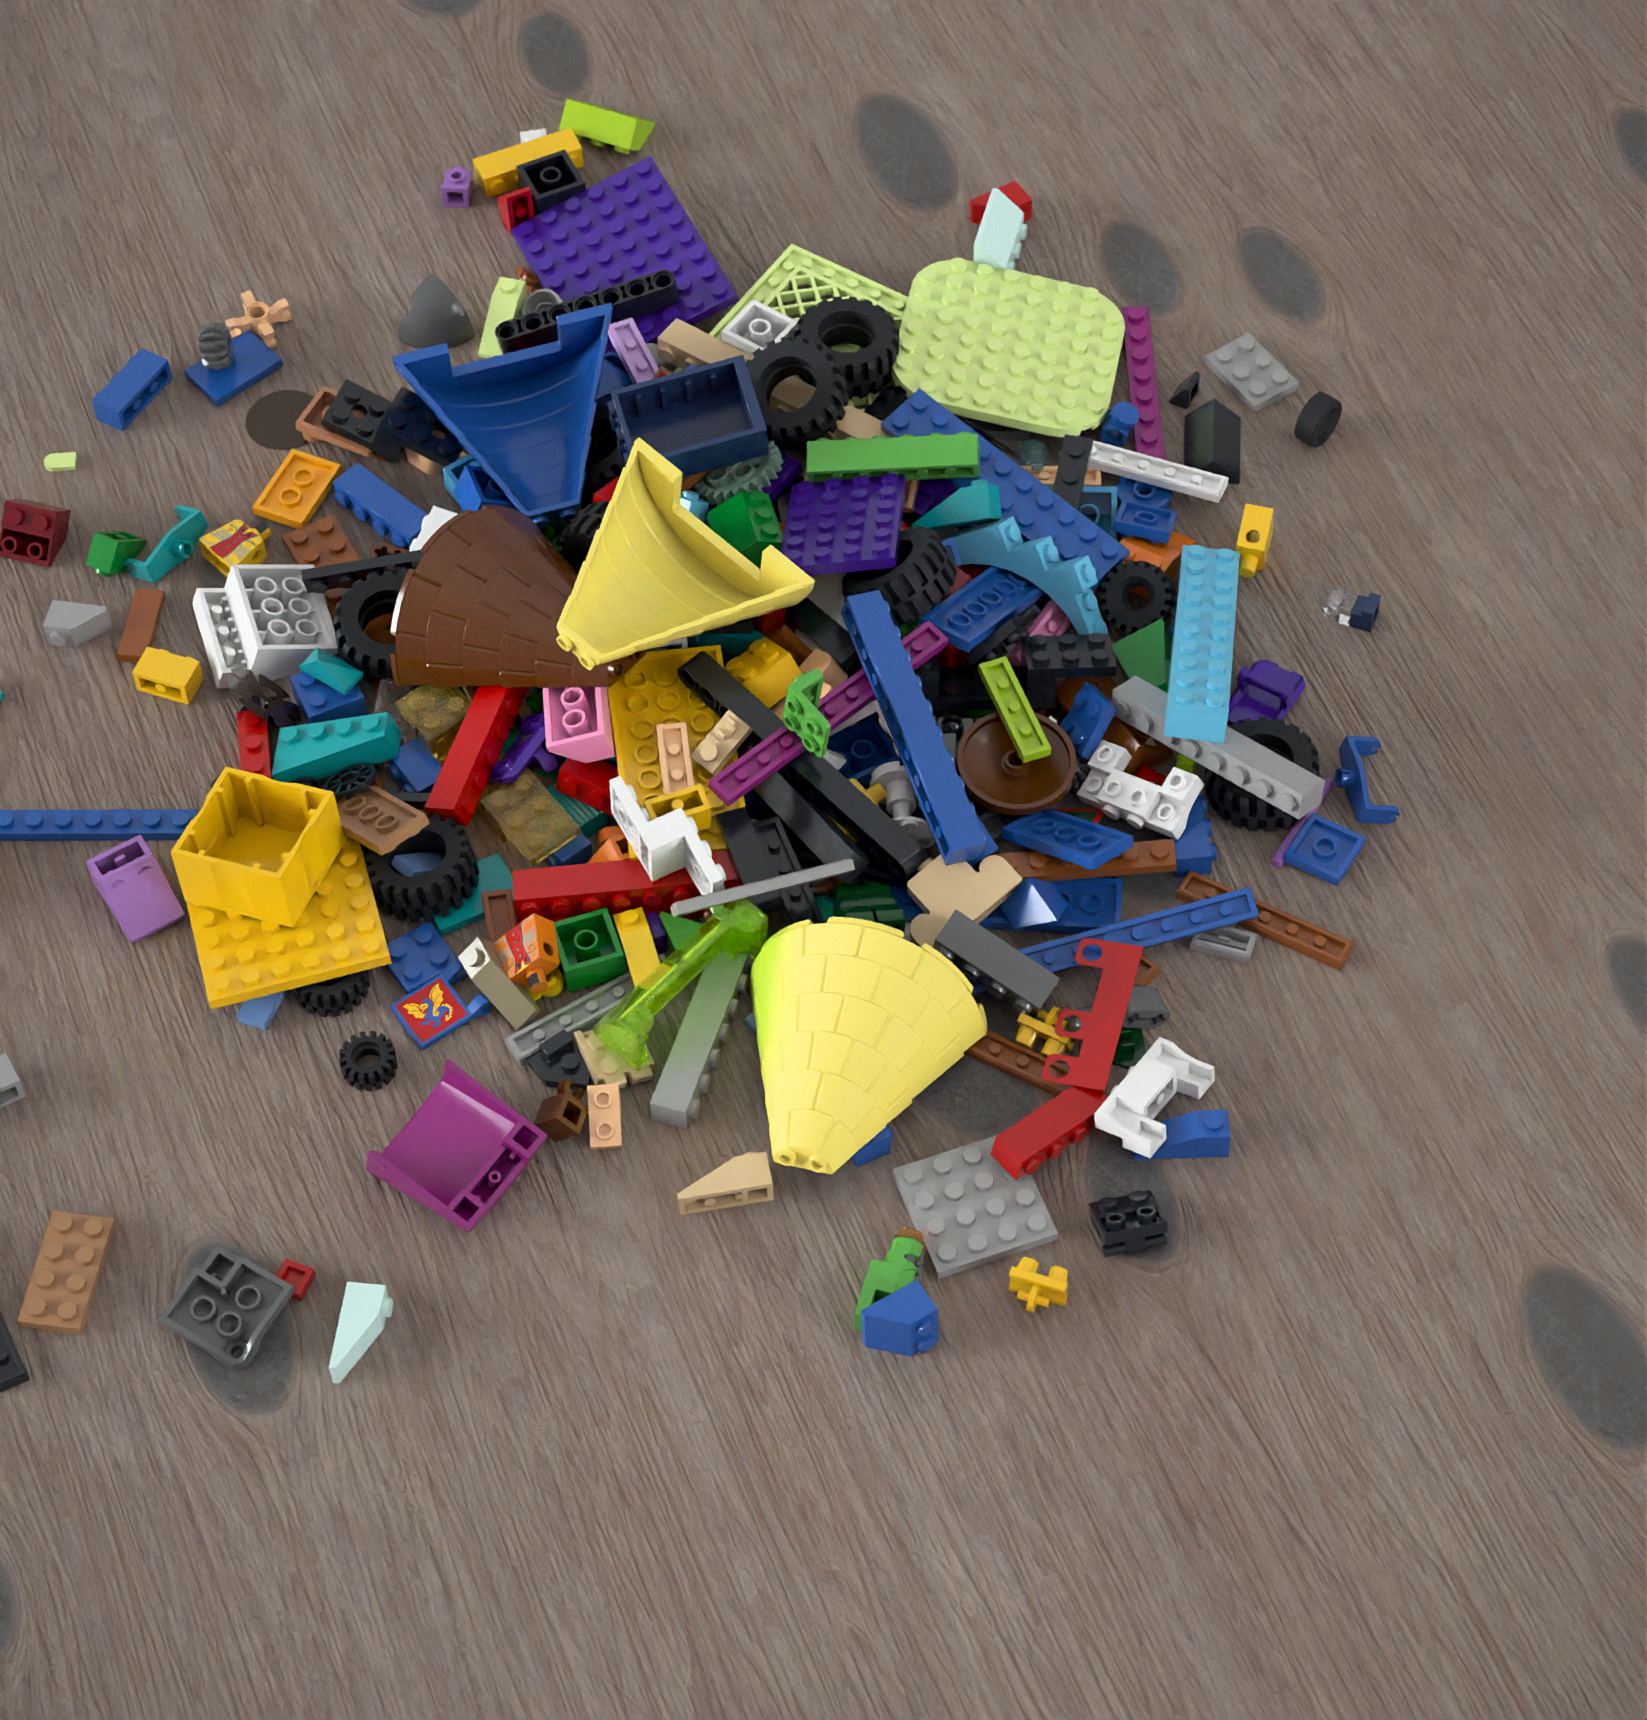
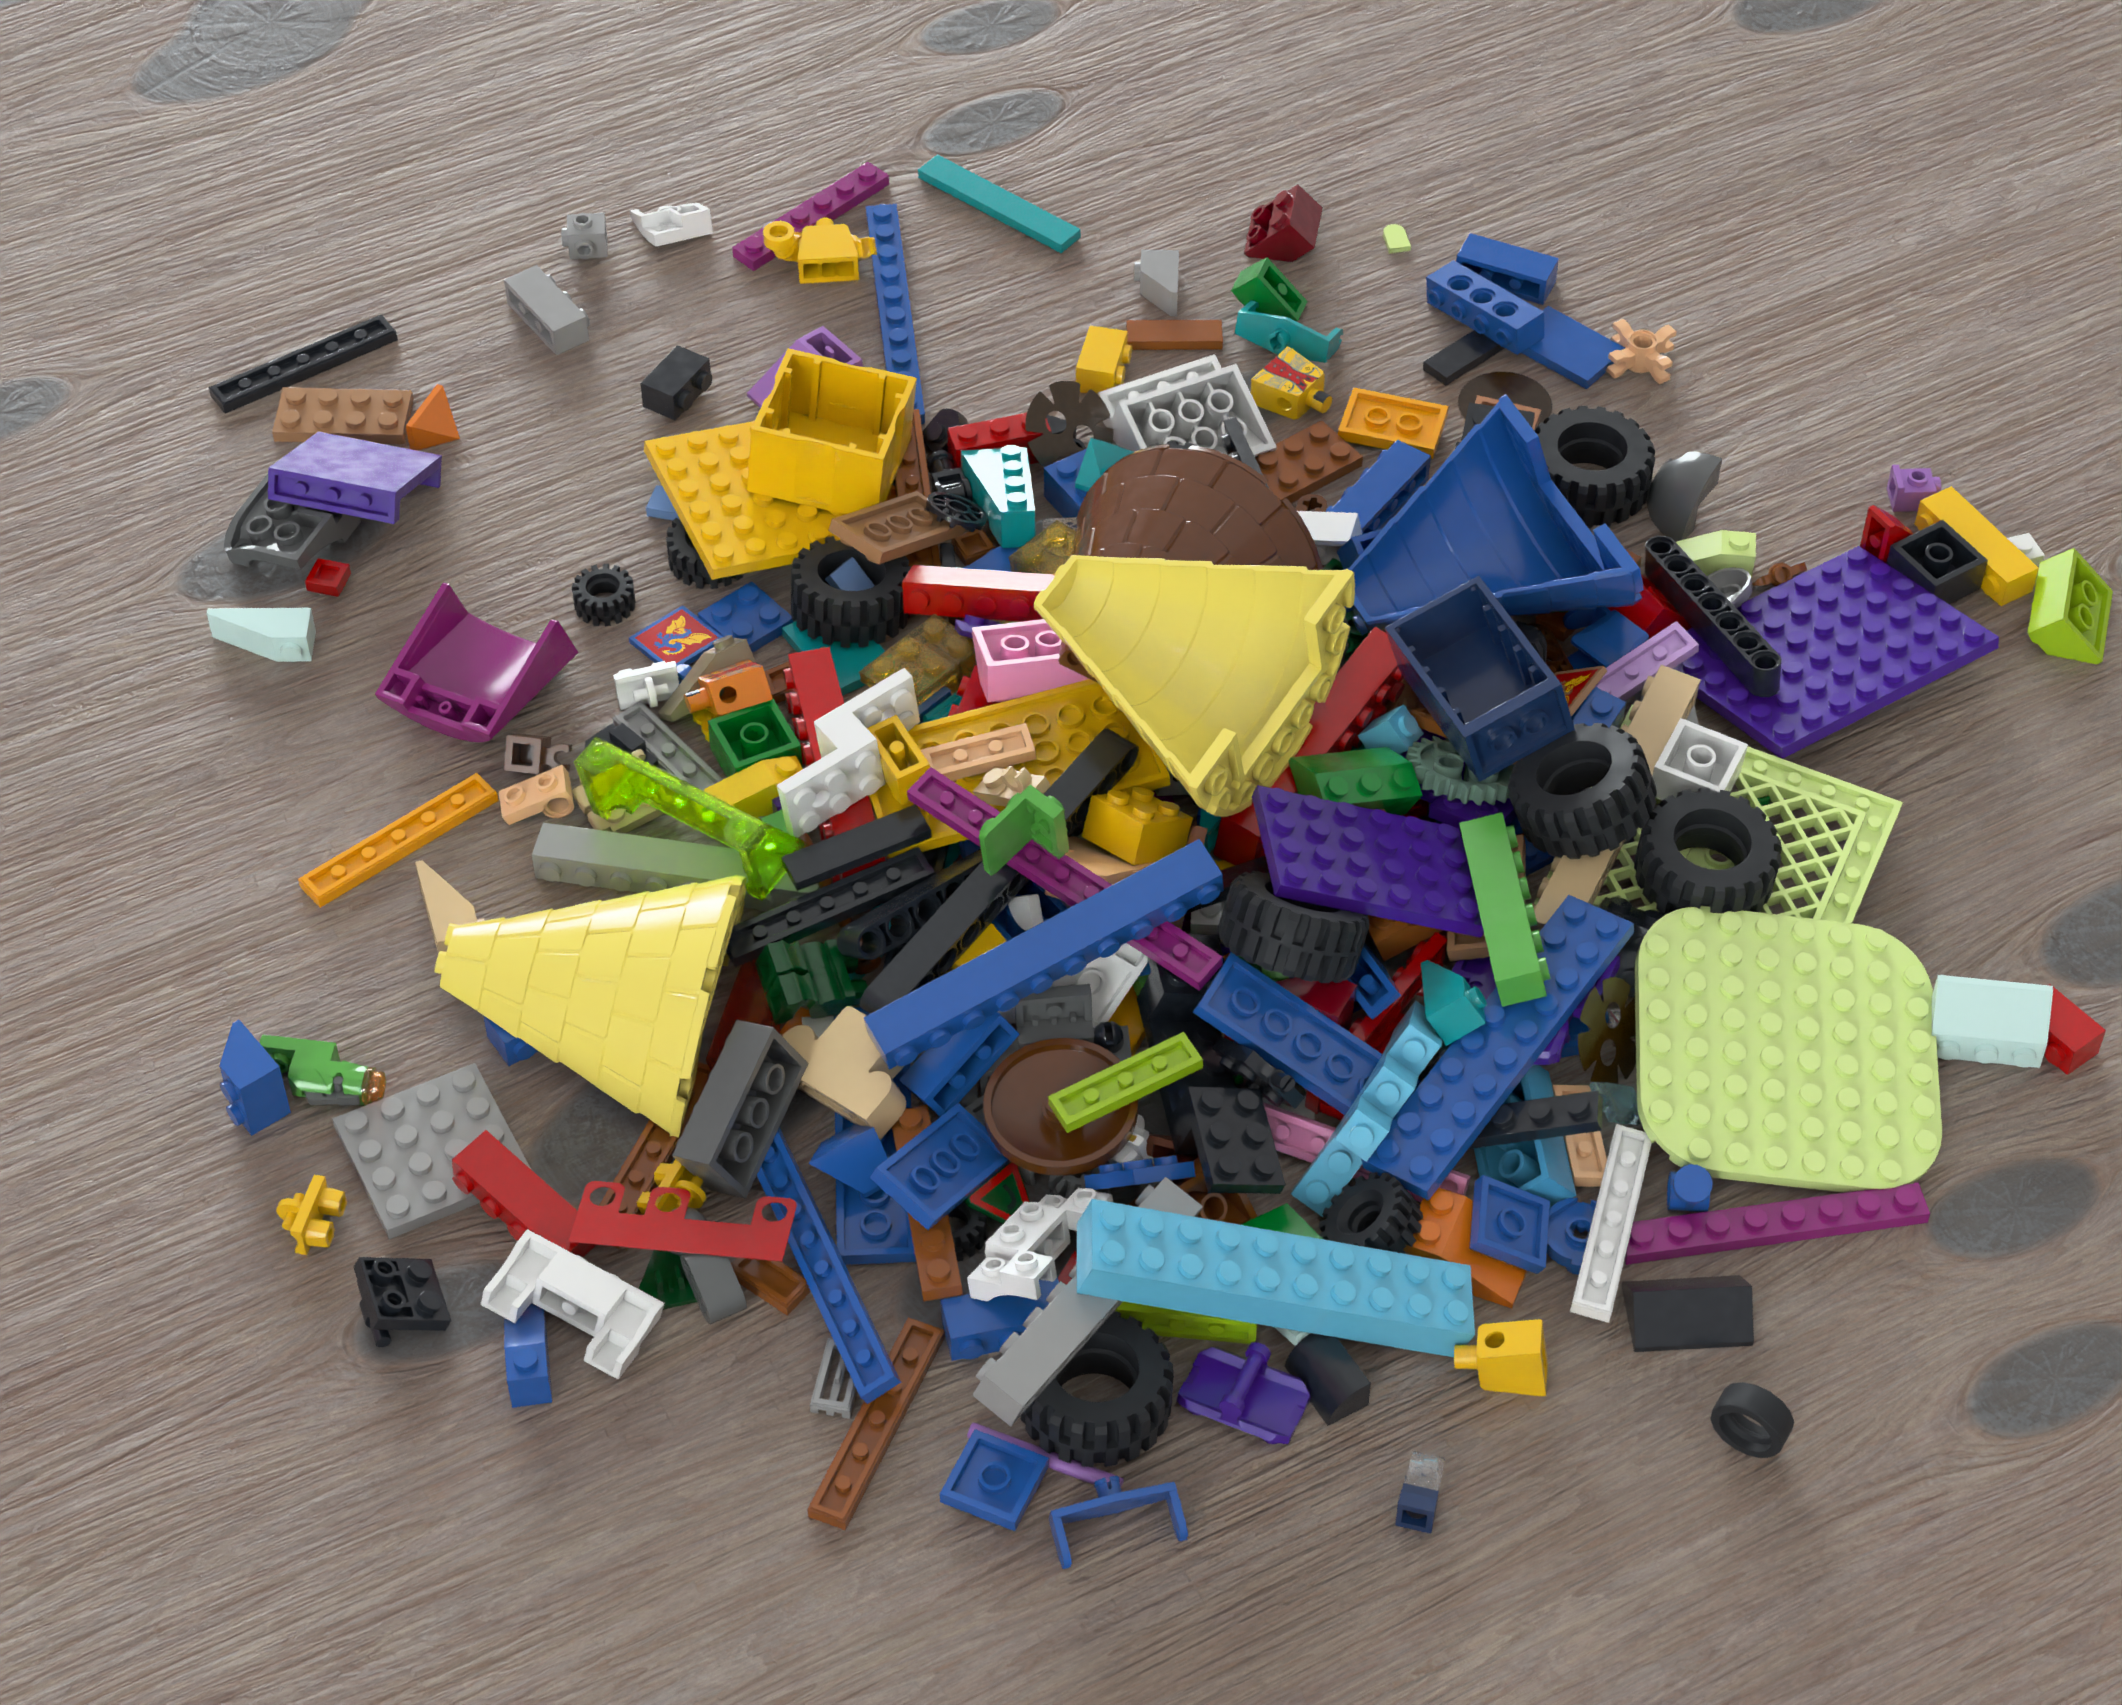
camera: 80 degrees right, 5 degrees down
dark grey gear [198,322,234,370] -> none
light grey tile [670,858,855,917] -> none
black slope [1169,371,1200,409] -> none
light grey plate [1204,332,1299,413] -> none
none -> panel [268,432,442,524]
none -> light orange tile [298,773,499,908]
none -> orange slope [406,384,460,451]
none -> white hips [613,661,679,710]
none -> black brick [640,345,712,421]
none -> black brick [1285,1333,1371,1426]
none -> black tile [1423,330,1505,386]
none -> blue brick [1426,260,1545,355]
none -> black tyre [1534,406,1655,529]

